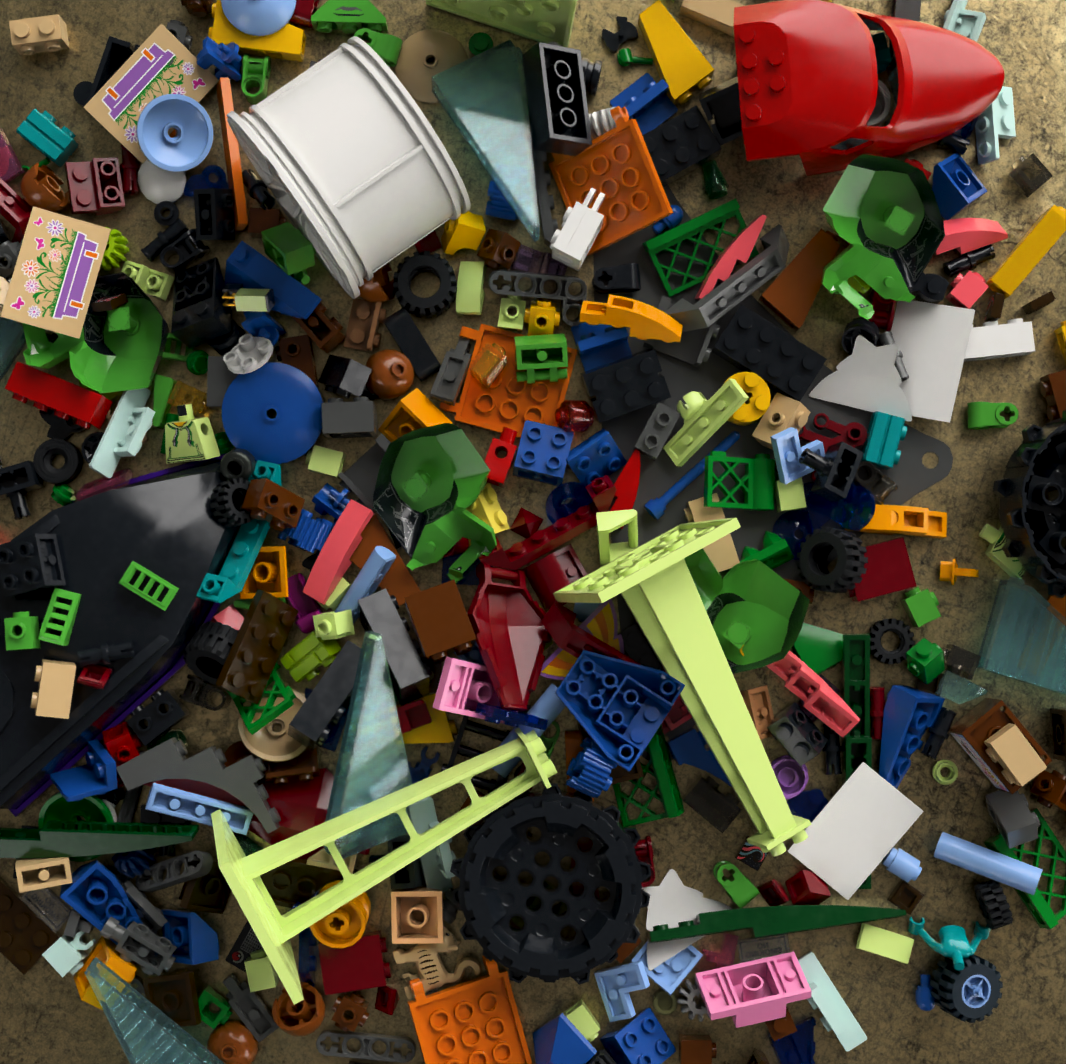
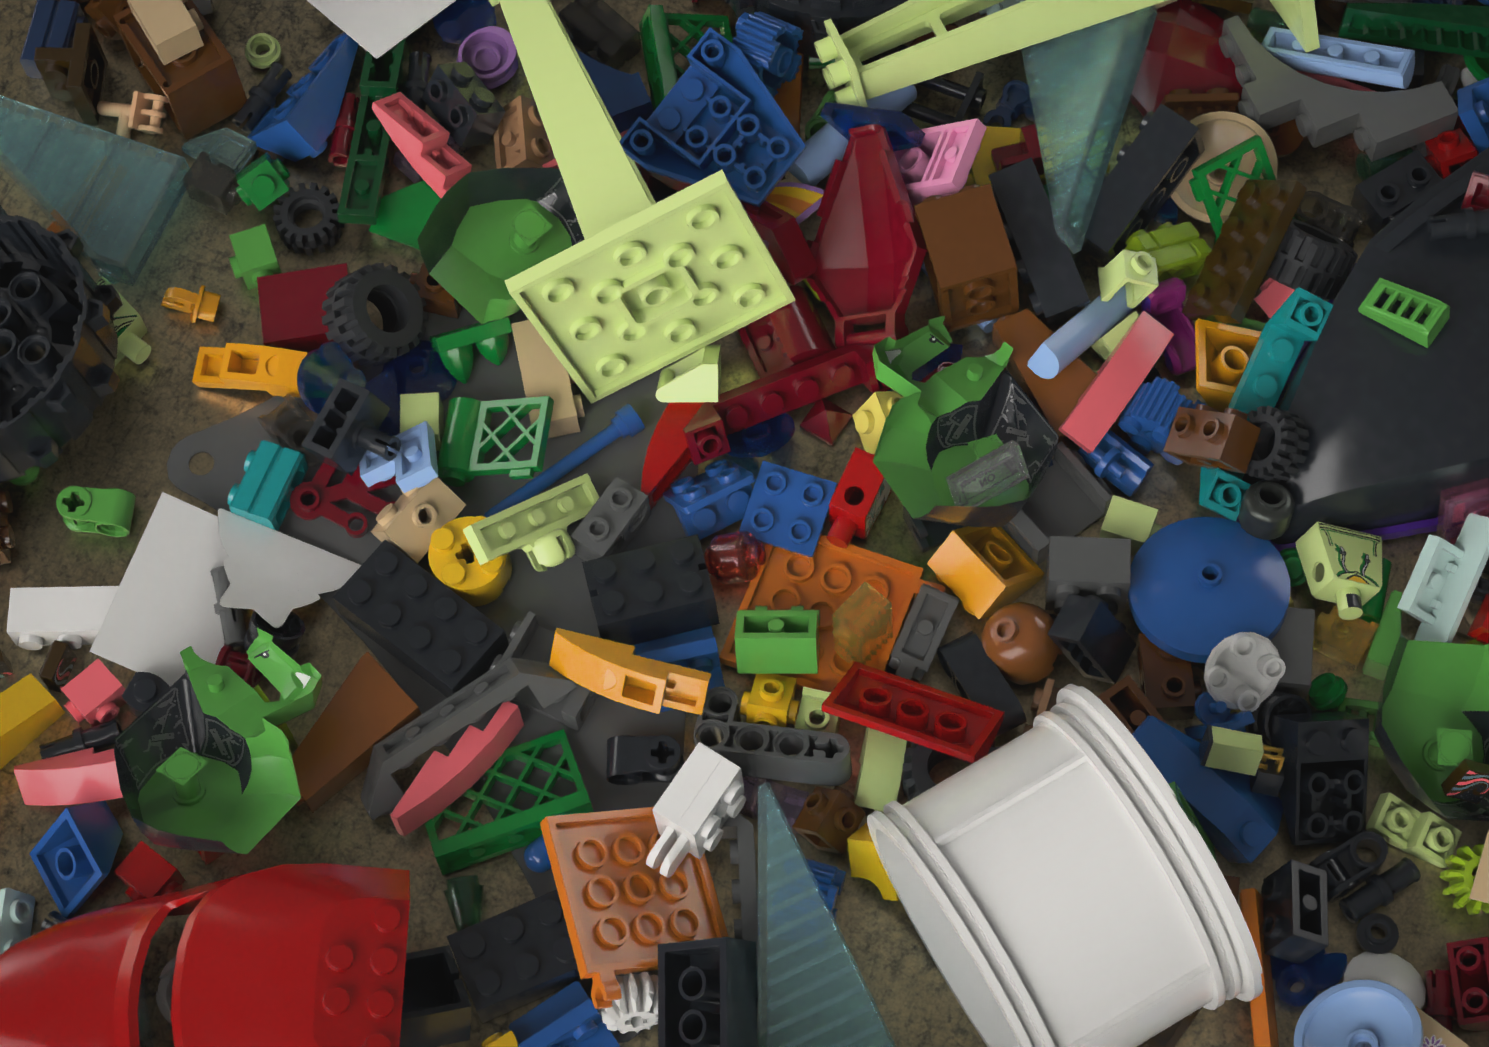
camera: 170 degrees left, 20 degrees down
none -> light nougat arm [97,91,168,141]
none -> red slope [821,662,1005,763]
none -> clear tile [946,440,1030,507]

